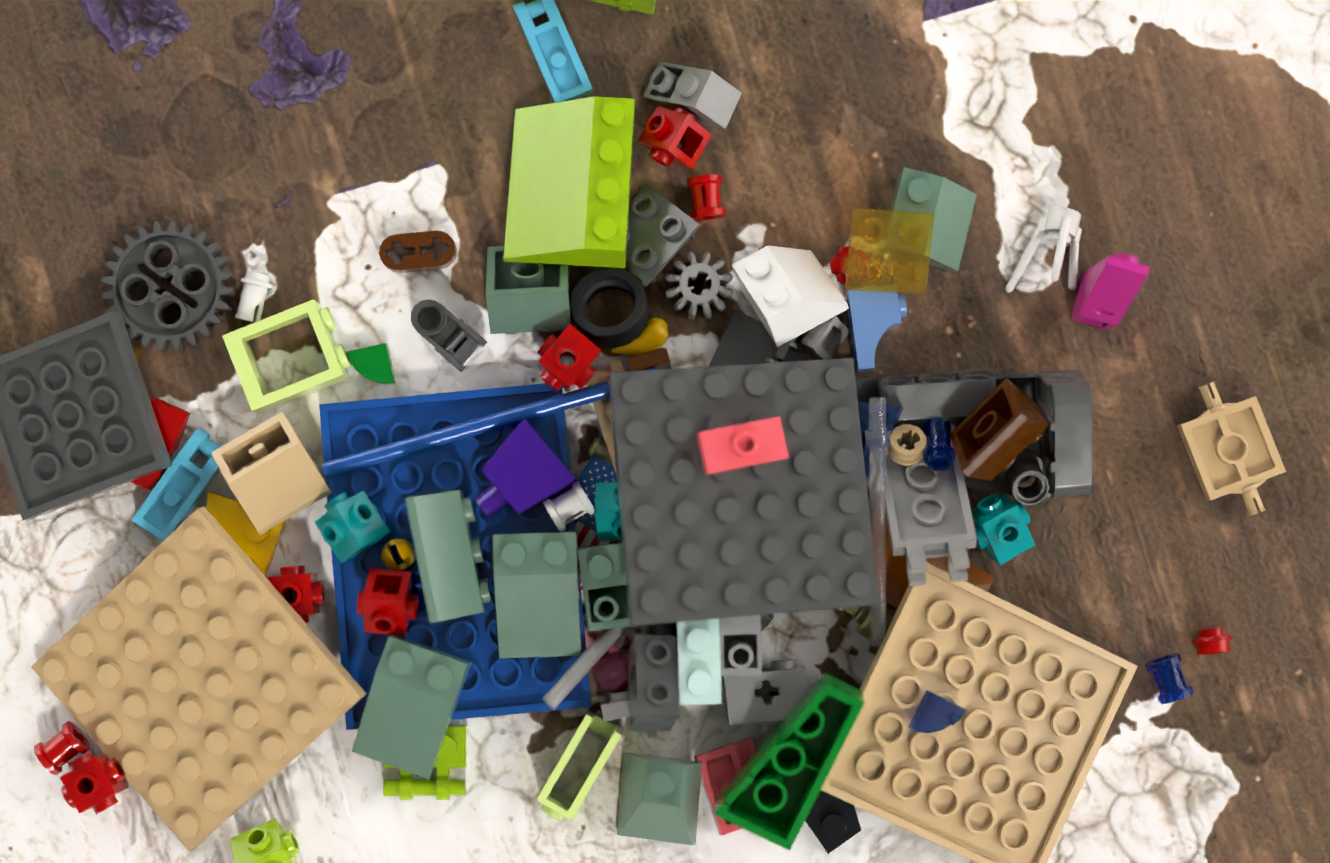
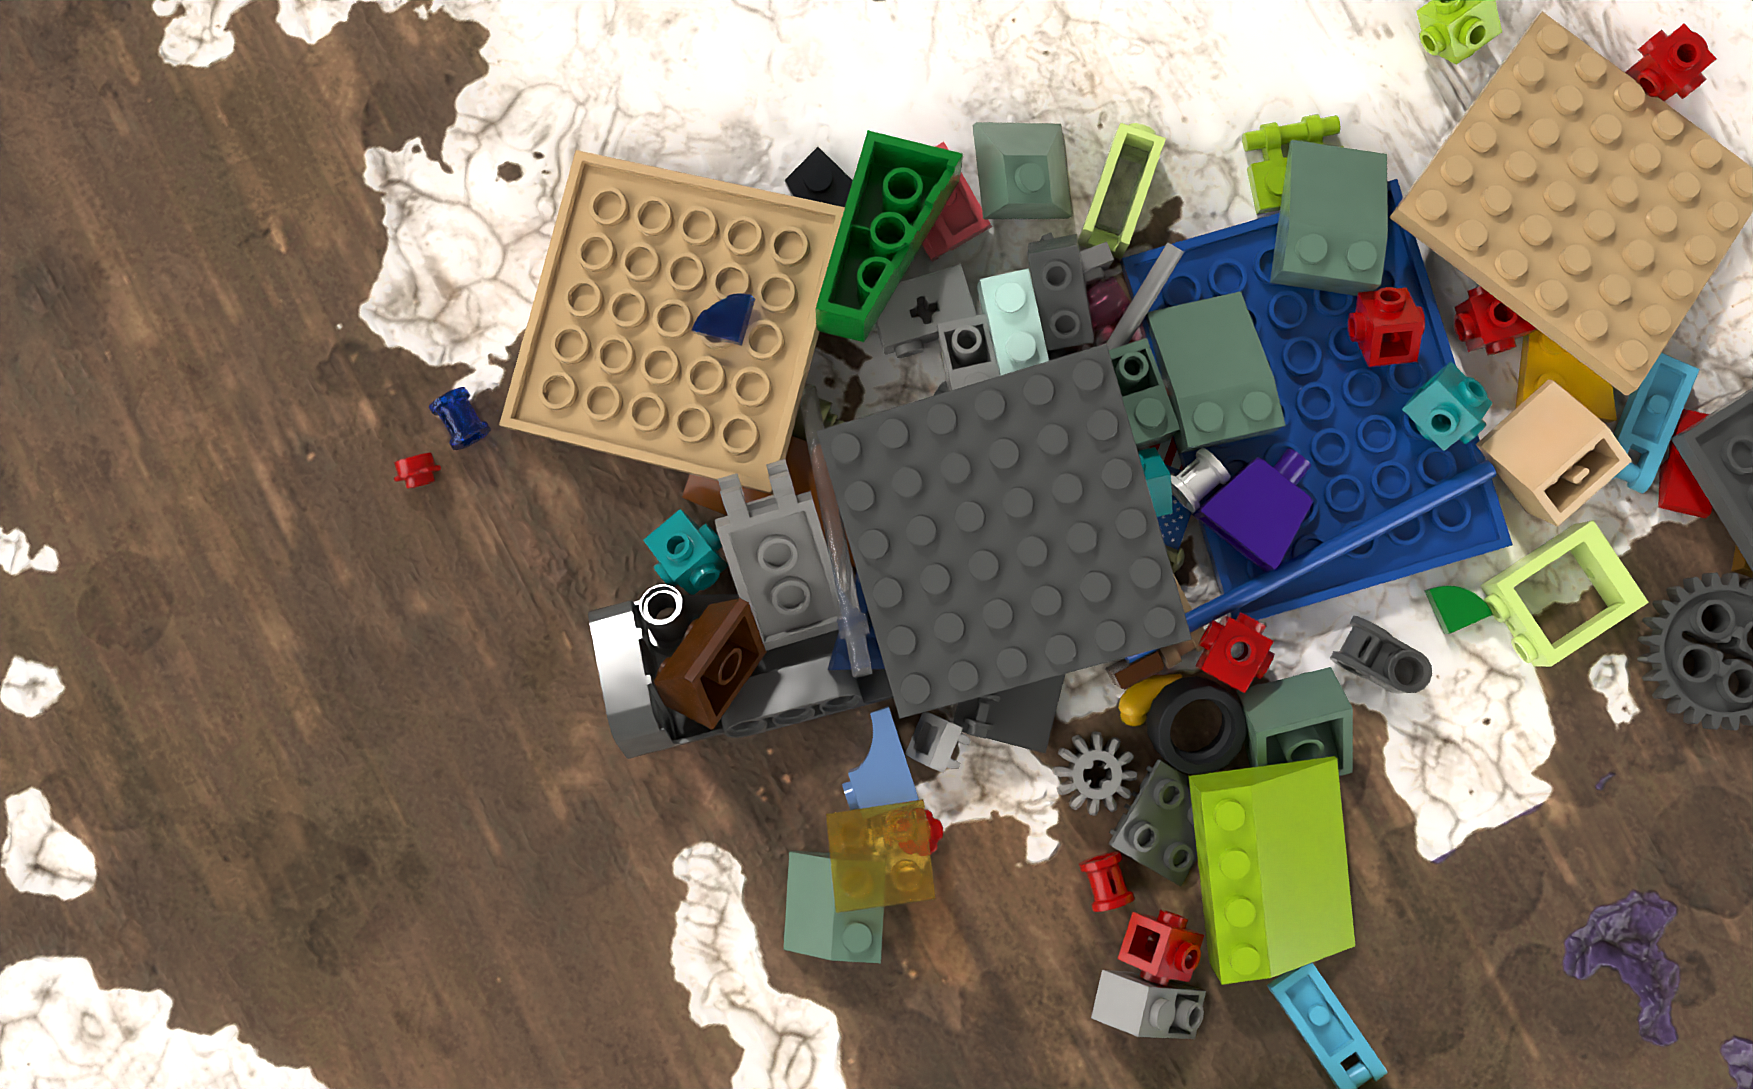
camera: 170 degrees right, 0 degrees up
red bush [34,721,91,775] -> none
white pin [235,271,273,322] -> none
reddish brown beam [379,230,457,273] -> none
yellow hinge [381,538,415,571] -> none
sand green slope [405,490,492,623] -> none
coral plate [696,416,789,475] -> none
white slope [732,245,849,347] -> none
tan bush [888,424,927,466] -> none
clear blue pin [923,418,956,472] -> none
white plant [1005,206,1082,293] -> none
dark pink slope [1070,253,1149,330] -> none
tan plate [1177,381,1286,516] -> none

